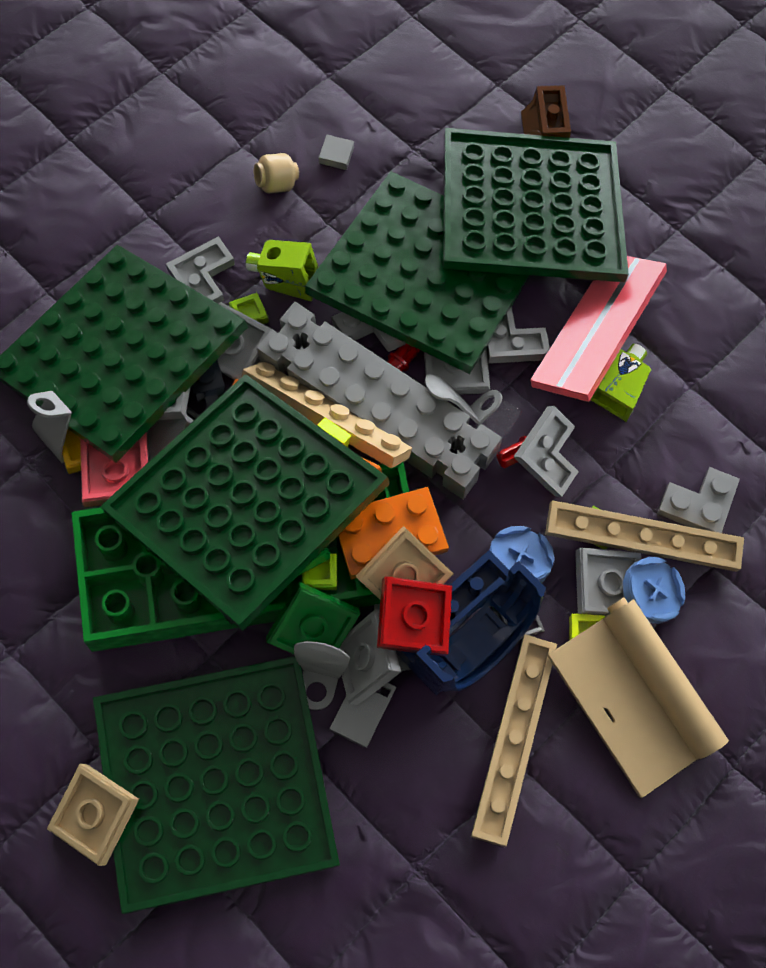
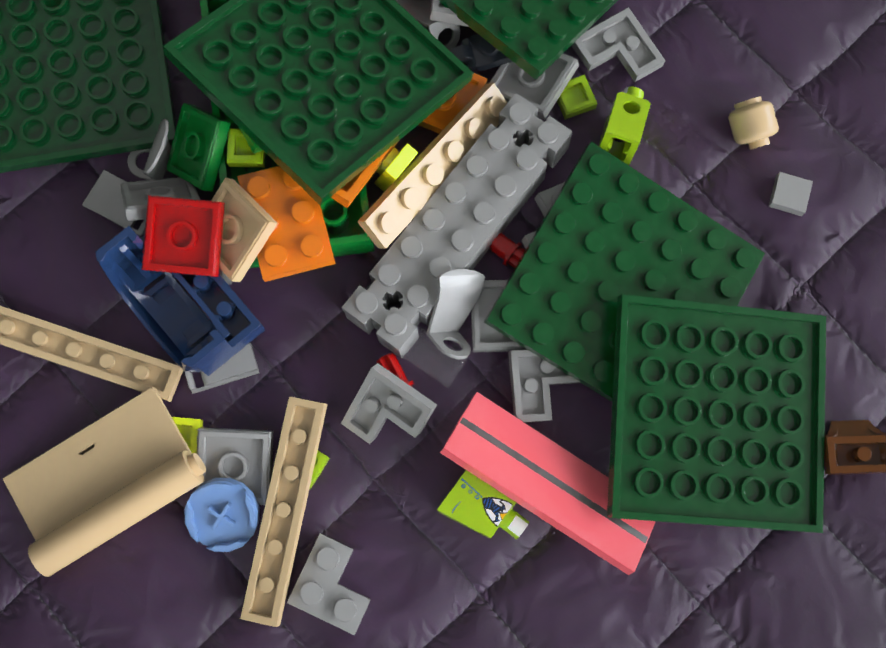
camera: 90 degrees right, 10 degrees up
medium blue tile [489,526,555,583] -> none

